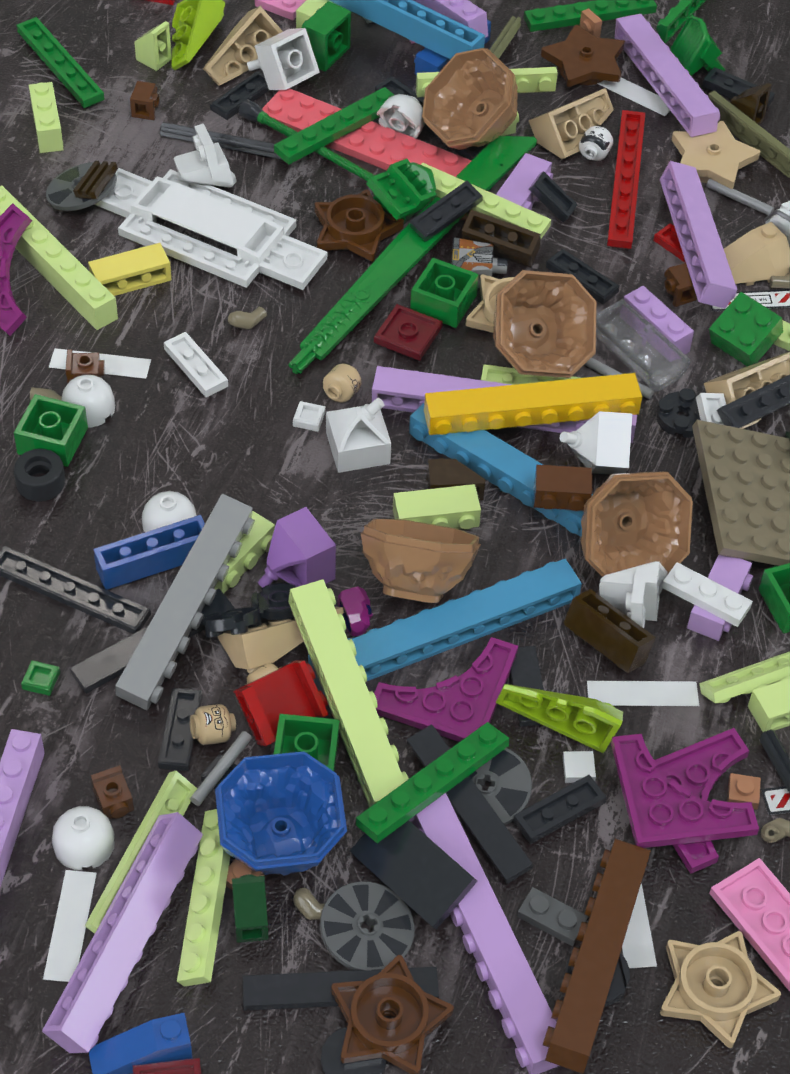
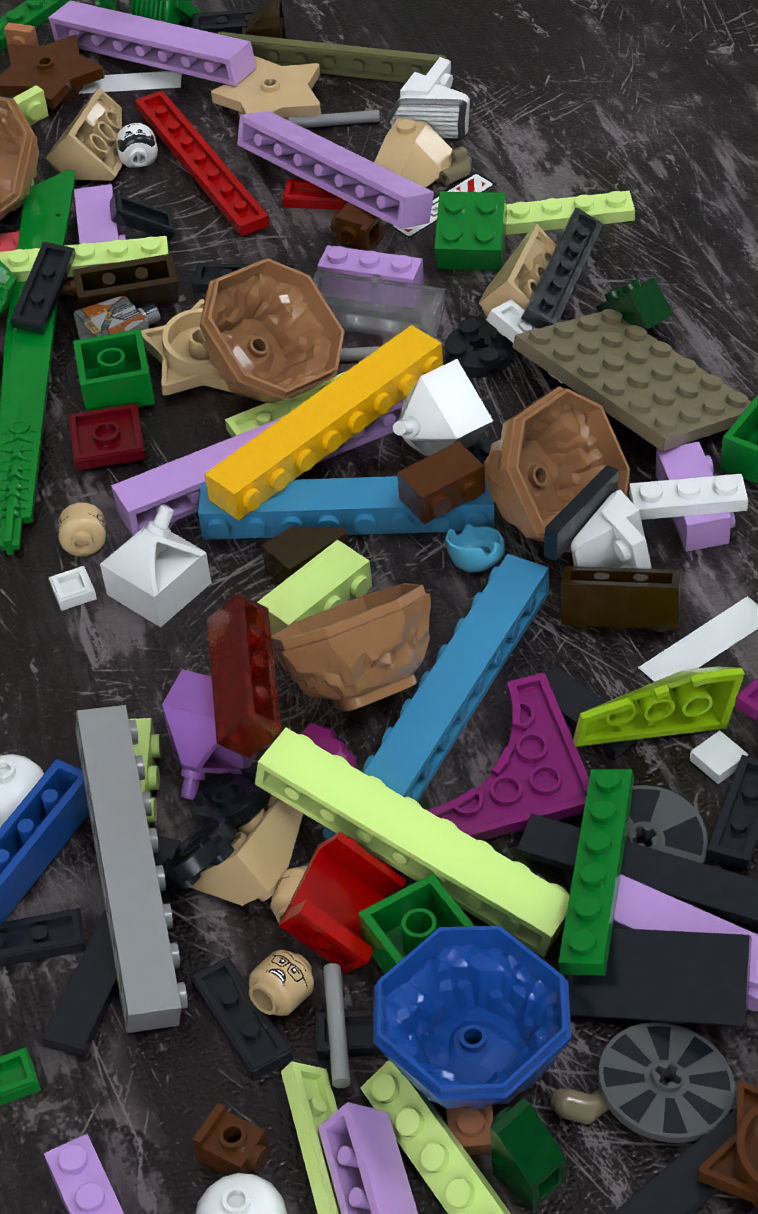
camera: 30 degrees left, 5 degrees down
none -> clear red brick [207,593,281,759]
none -> medium azure hair [445,524,505,573]
none -> black tile [544,465,619,561]

